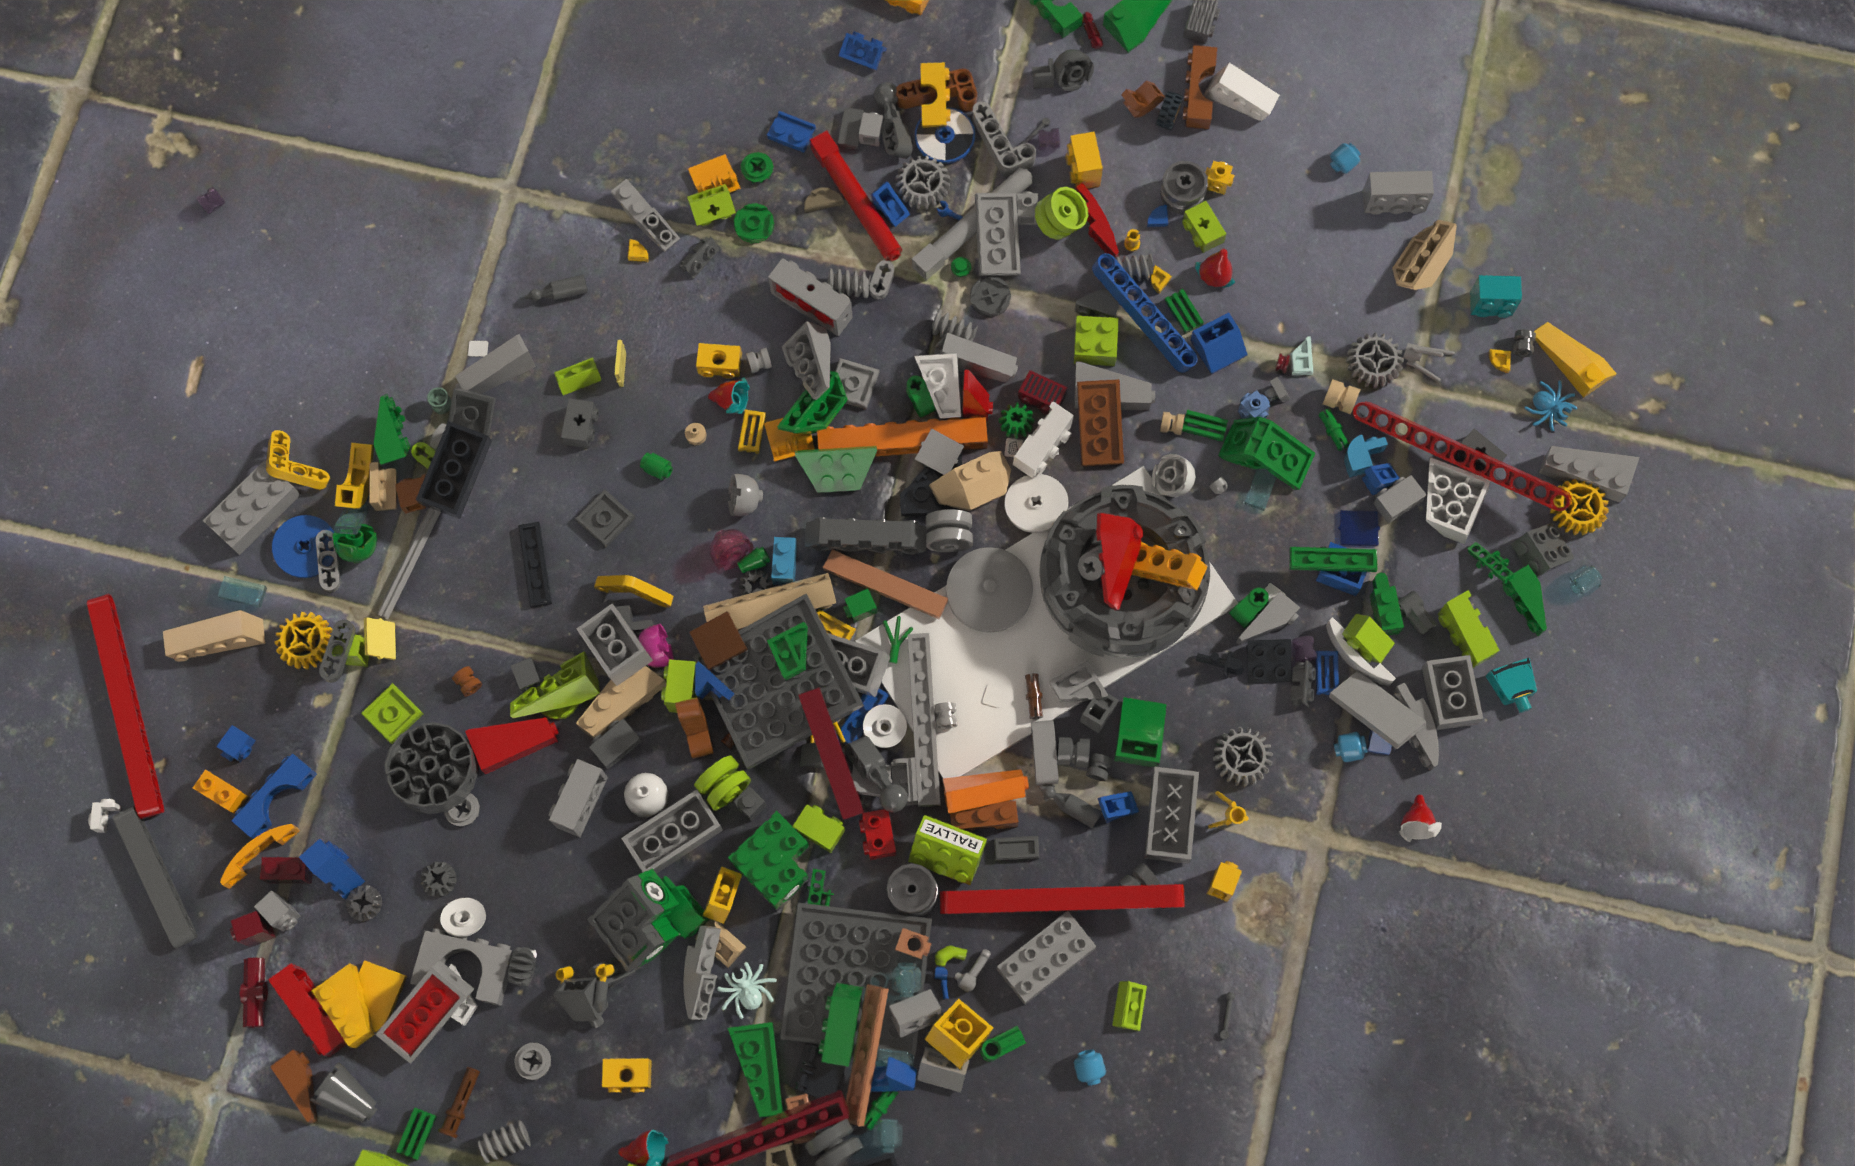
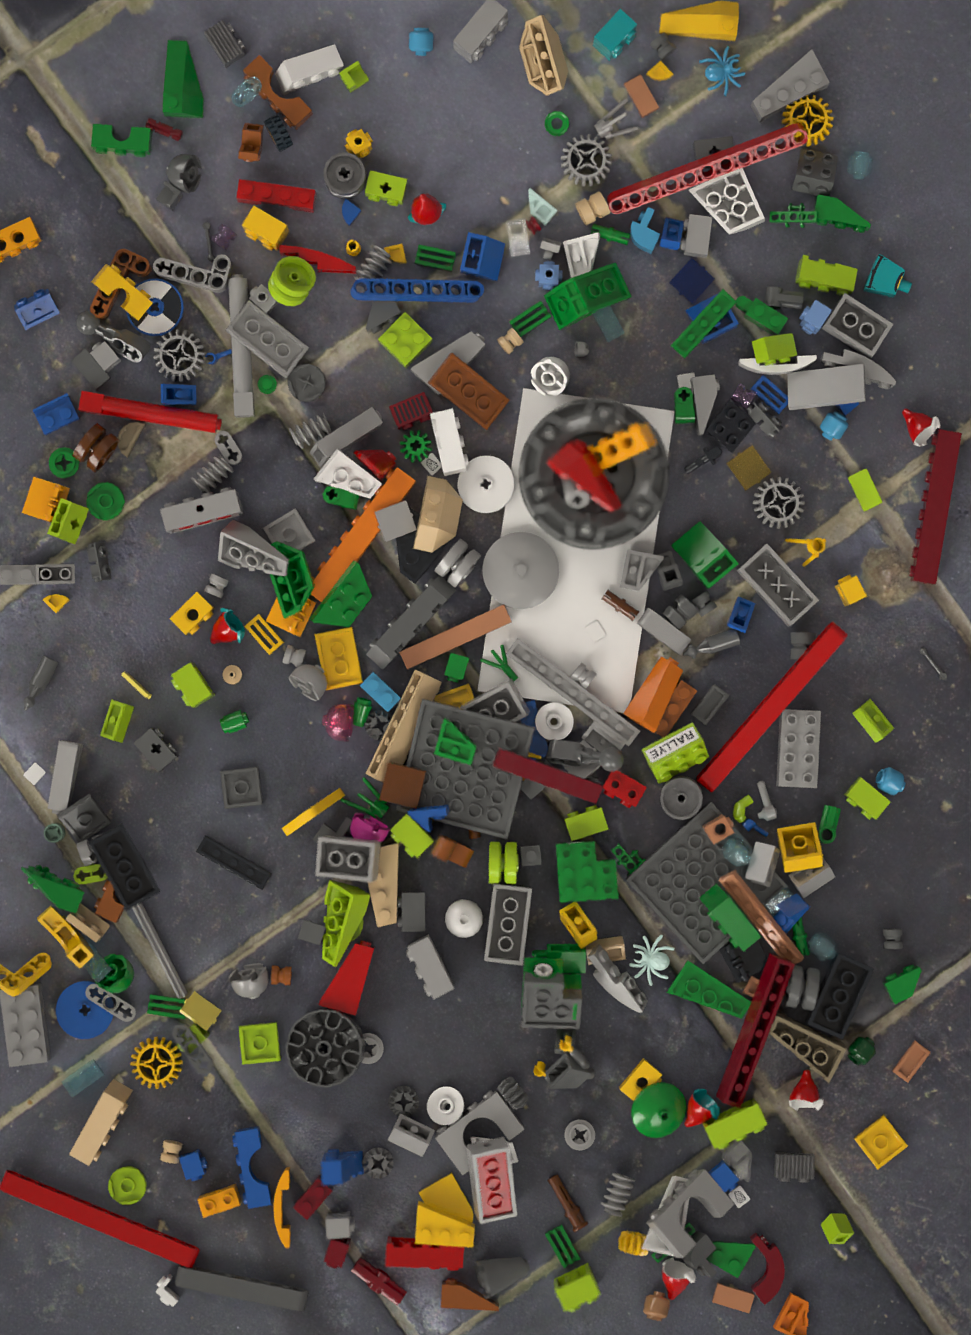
camera: 55 degrees left, 15 degrees up
none -> reddish brown wheel [73,423,120,473]
none -> lime tile [108,1166,147,1205]
none -> green tile [147,994,186,1019]
none -> tan wheel [160,1140,183,1164]
none -> lime brick [171,662,215,708]
none -> light grey cylinder [229,963,269,999]
none -> clear light blue beam [231,76,262,107]
none -> red arch [237,179,316,213]
none -> light grey wheel [283,645,307,667]
none -> yellow tile [315,627,363,690]
none -> lime panel [339,61,369,93]
none -> green plant [340,777,389,819]
none -> light grey brick [388,1114,435,1157]
none -> clear slope [506,218,530,257]
none -> green piece [545,111,569,136]
none -> white wing [563,232,600,278]
none -> nougat tile [624,74,659,118]
none -> green dish [631,1082,687,1138]
none -> clear yellow piece [726,446,772,491]
none -> medium blue brick [799,300,832,335]
none -> lime piece [844,777,890,820]
none -> lime slope [847,469,883,512]
none -> dark red brick [908,429,962,585]

